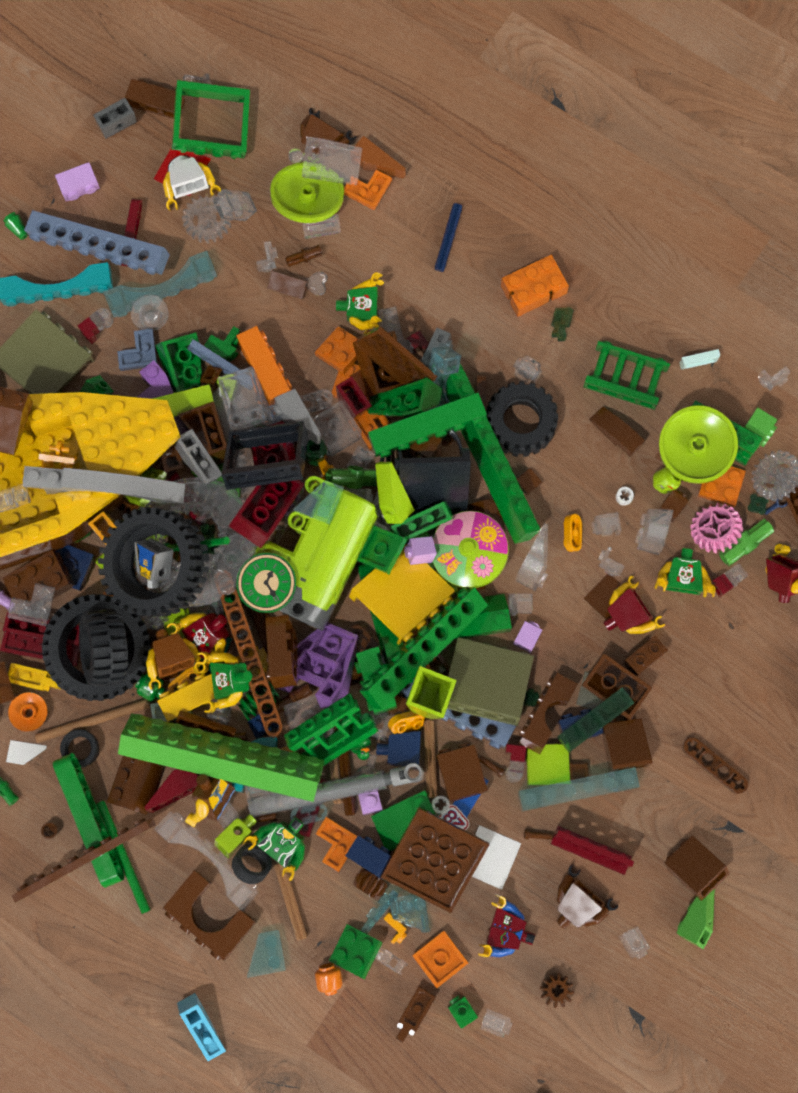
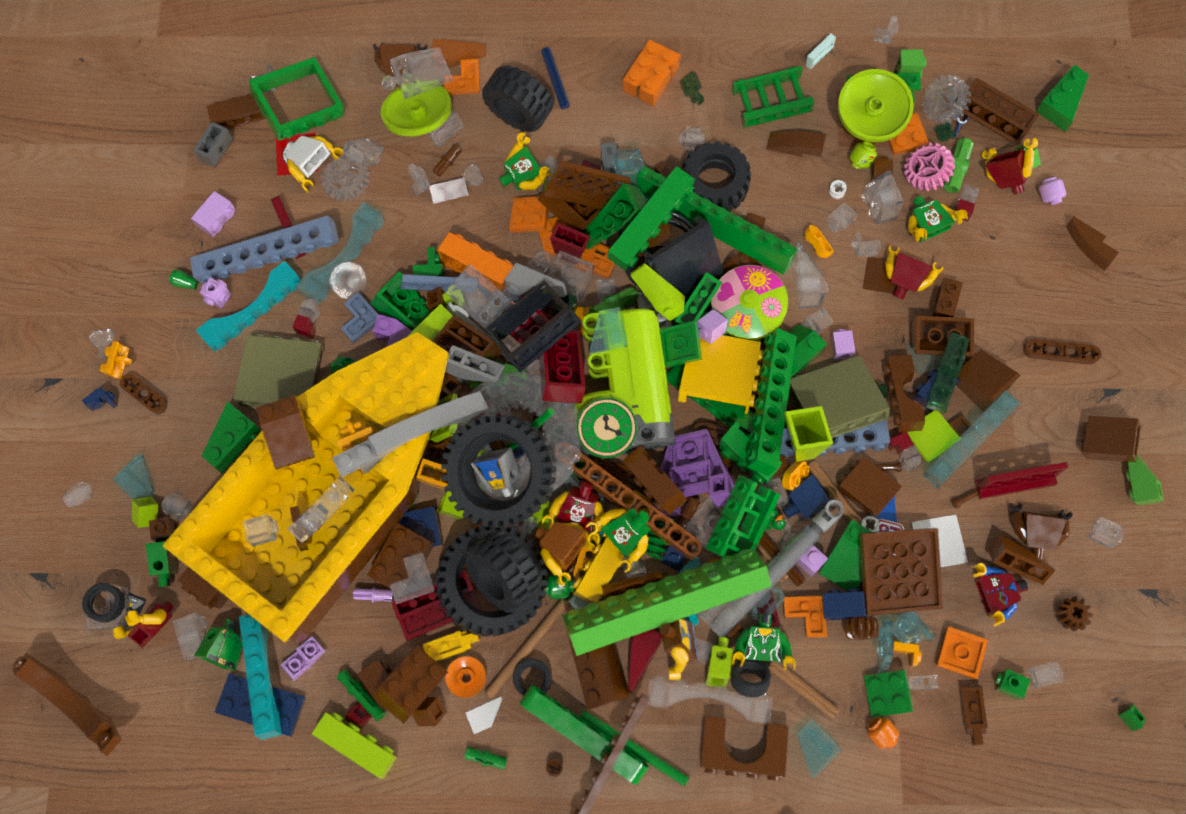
camera: 30 degrees left, 5 degrees down
none -> lavender brick [199,278,232,309]
none -> black tyre [482,65,553,133]
none -> reddish brown slope [987,534,1055,585]

